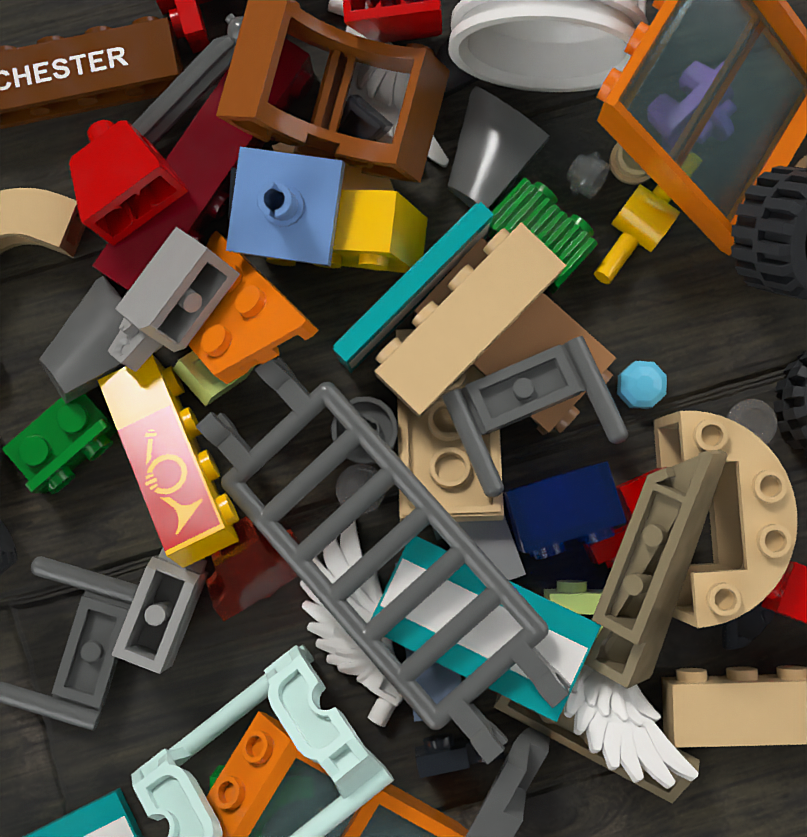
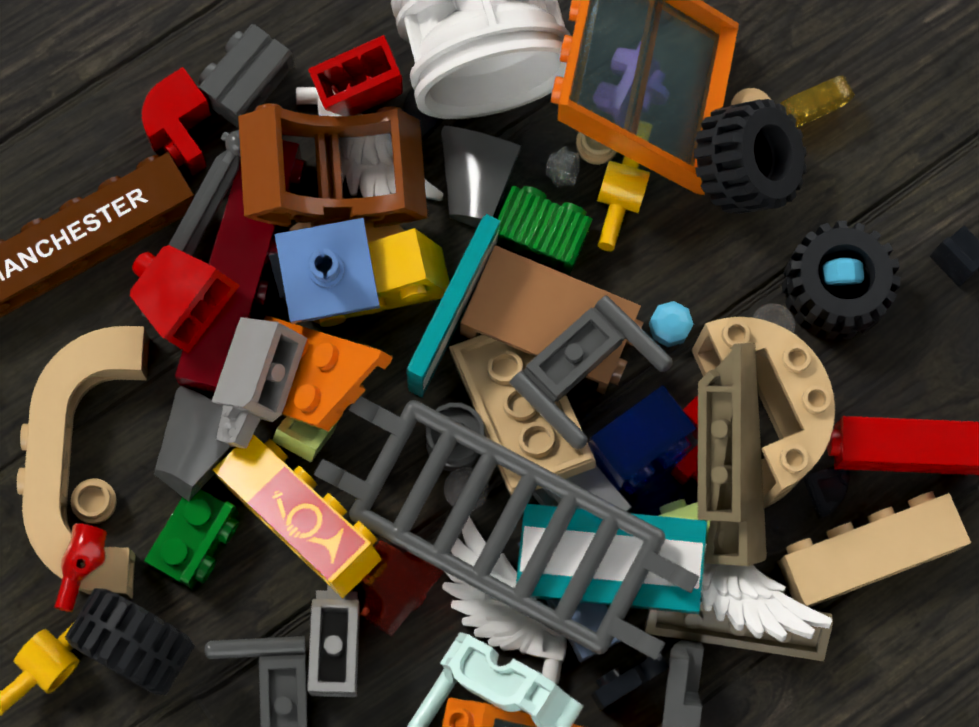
camera: 30 degrees left, 10 degrees down
black tile [338,95,393,141] -> none
tan brick [375,222,567,418] -> none

